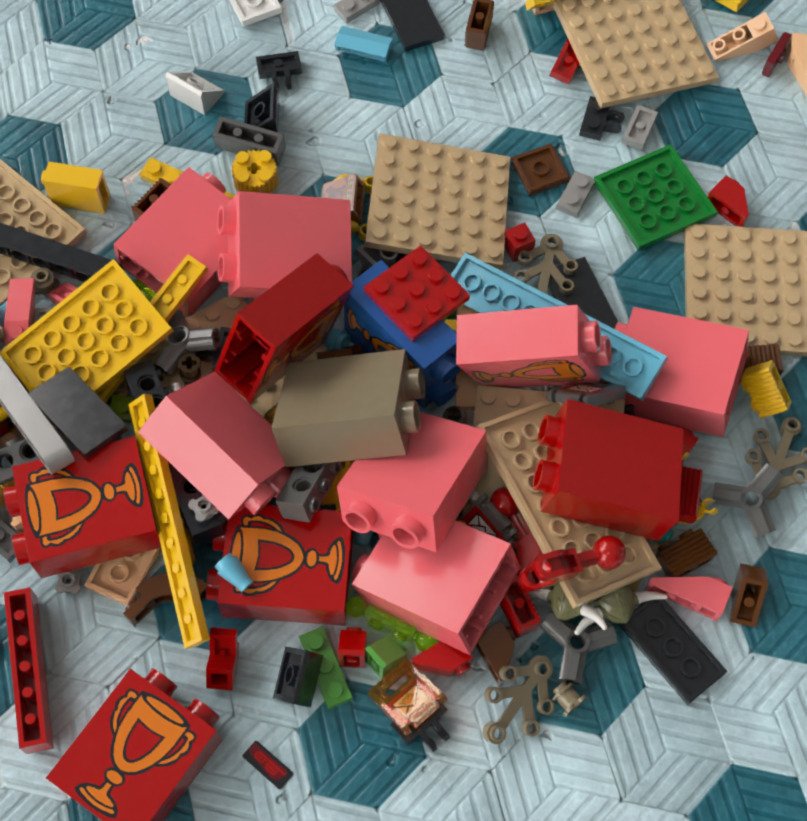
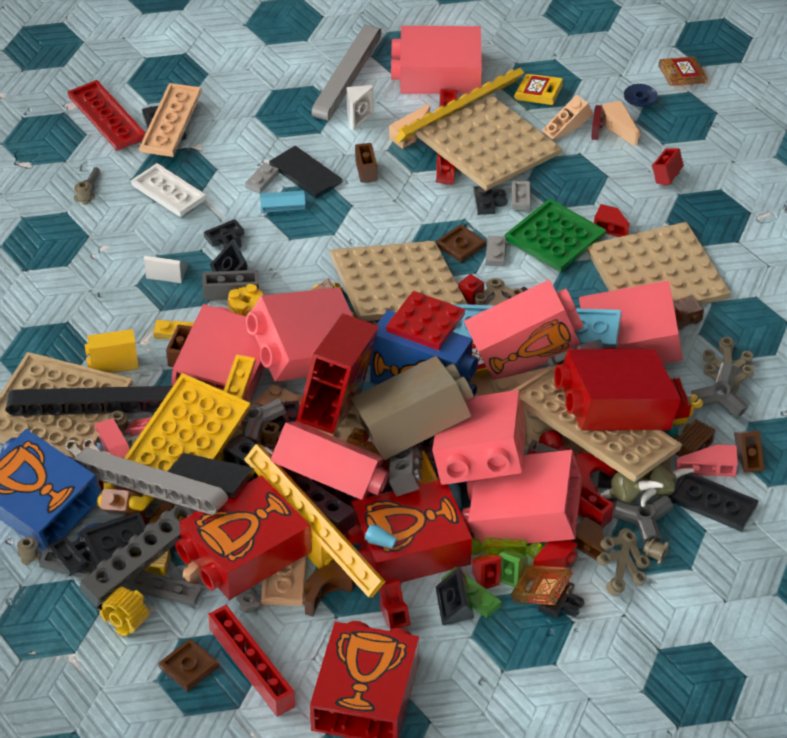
camera: 20 degrees left, 20 degrees down
light grey plate [188,494,219,522] -> none
sticker [242,740,293,789] -> none
red piece [519,536,626,592] -> none
yellow brick [741,360,792,418] -> none

